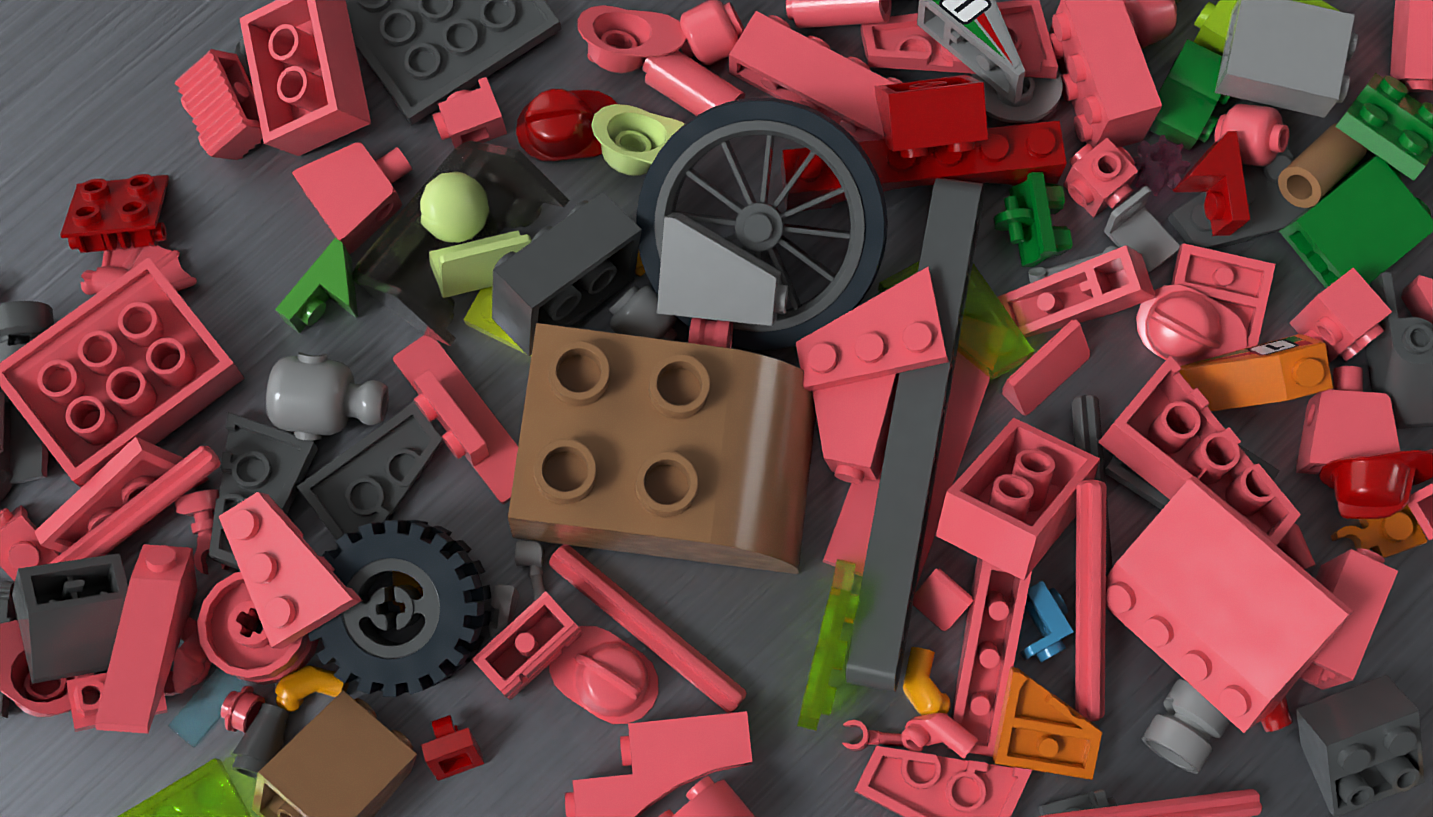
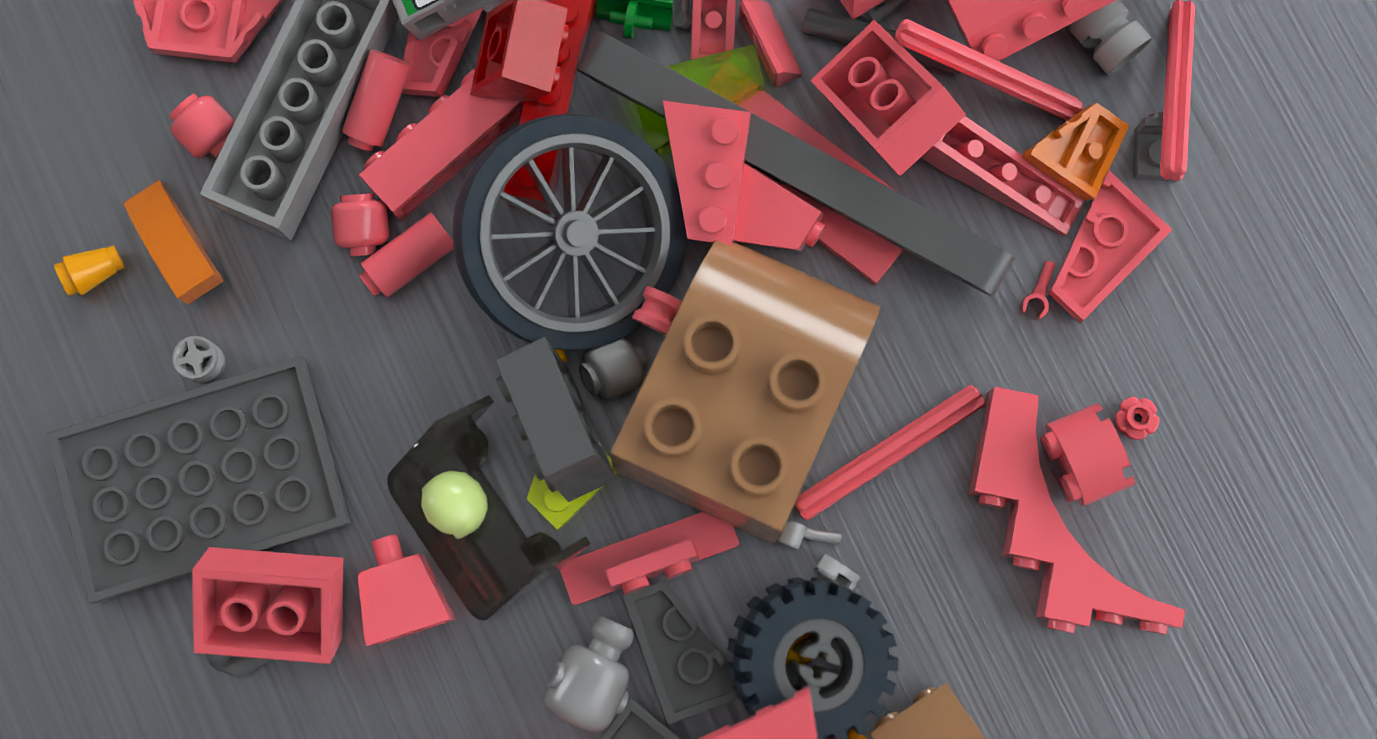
camera: 70 degrees left, 5 degrees up
coral brick [174,49,263,160] -> none
bright green slope [275,238,358,333] -> none
red tile [421,715,484,781] -> none
yellowish green panel [429,230,532,298] -> none
coral brick [432,77,507,153] -> none
coral brick [472,591,583,700] -> none
red piece [516,89,617,161] -> none
coral piece [549,626,658,724] -> none
coral piece [577,5,686,74] -> none
yellowish green piece [591,104,685,176] -> none
light grey slope [657,213,788,326] -> none
clear neon green wing [797,559,860,731] -> none
coral arm [901,712,979,759] -> none
light orange arm [903,647,951,715] -> none
coral slope [913,568,974,631] -> none
dark azure bracket [1020,581,1074,663] -> none

